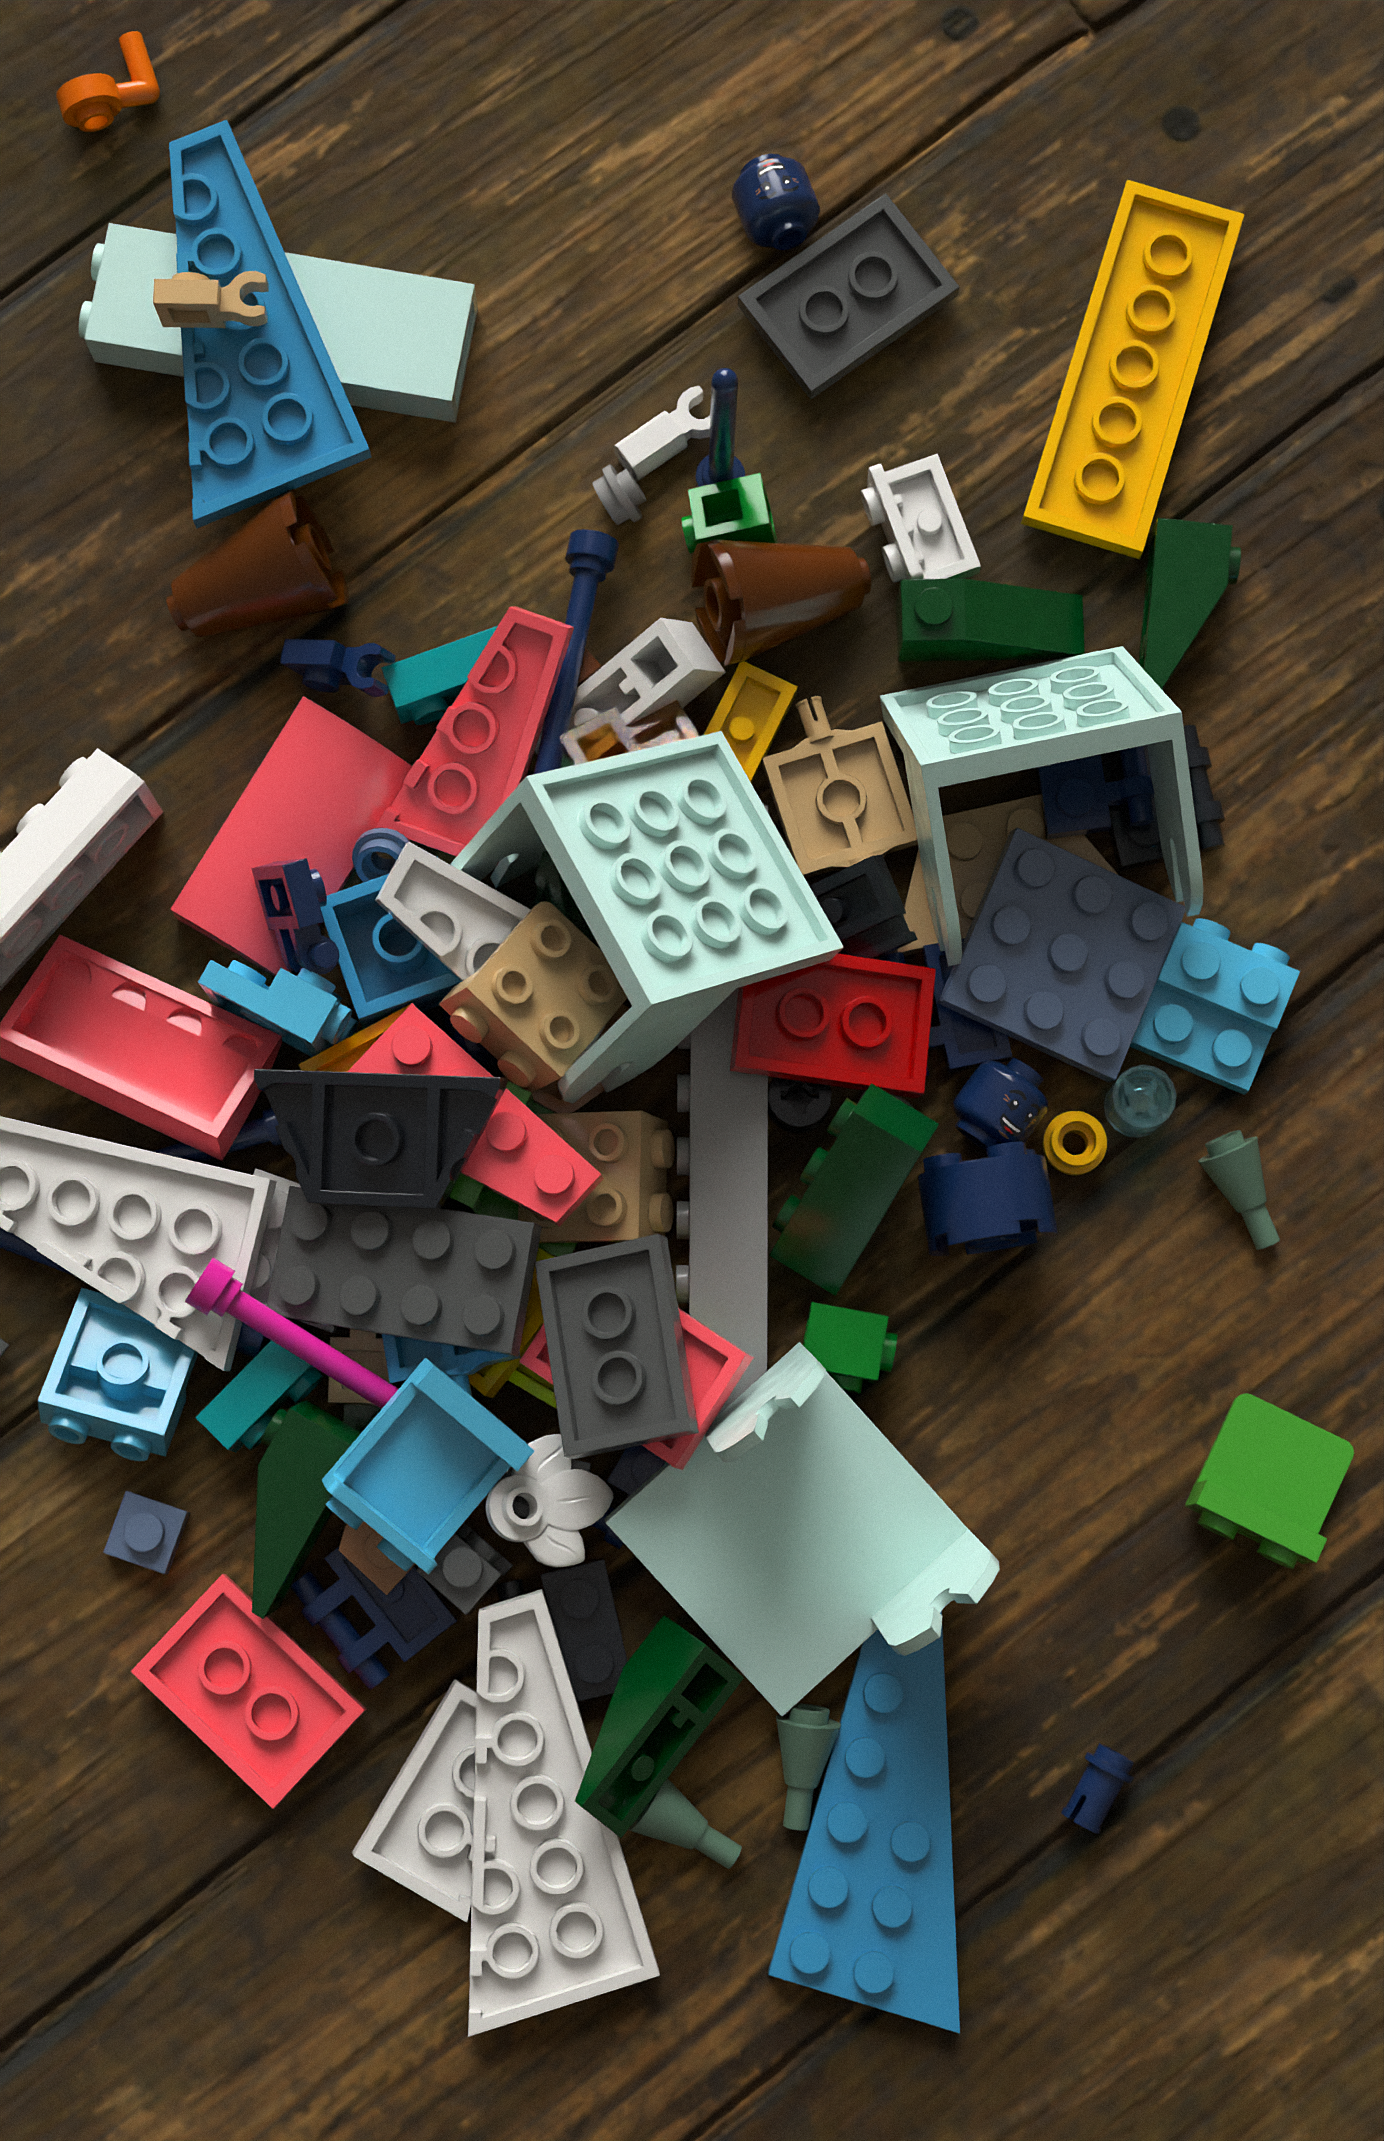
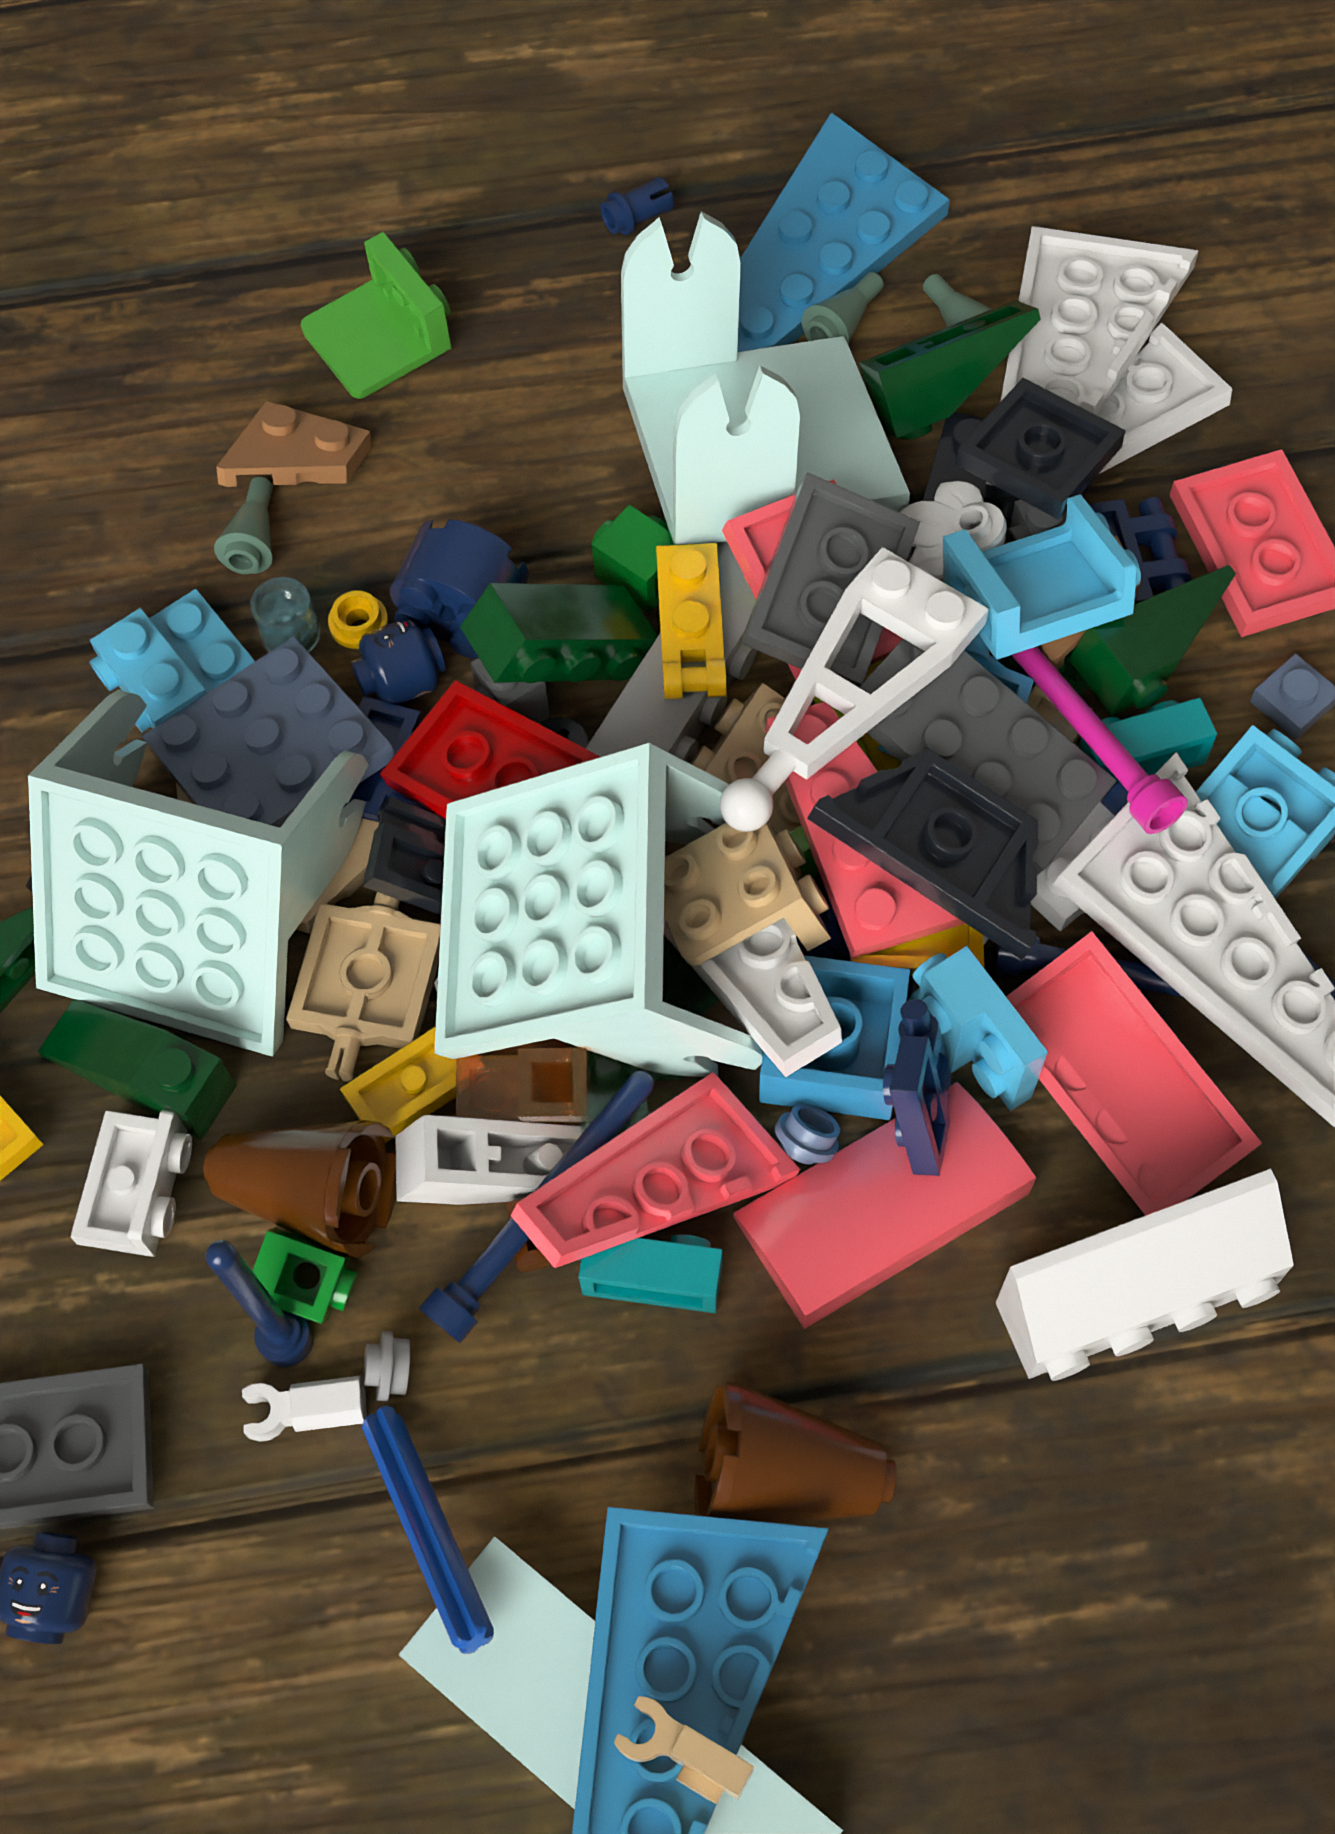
camera: 145 degrees left, 15 degrees down
dark blue plate [280,639,396,697] -> none
none -> medium nougat wing [216,401,371,487]
none -> blue axle [362,1406,494,1654]
none -> yellow plate [656,543,727,700]
none -> white plate [720,547,989,832]
none -> black plate [955,378,1126,520]

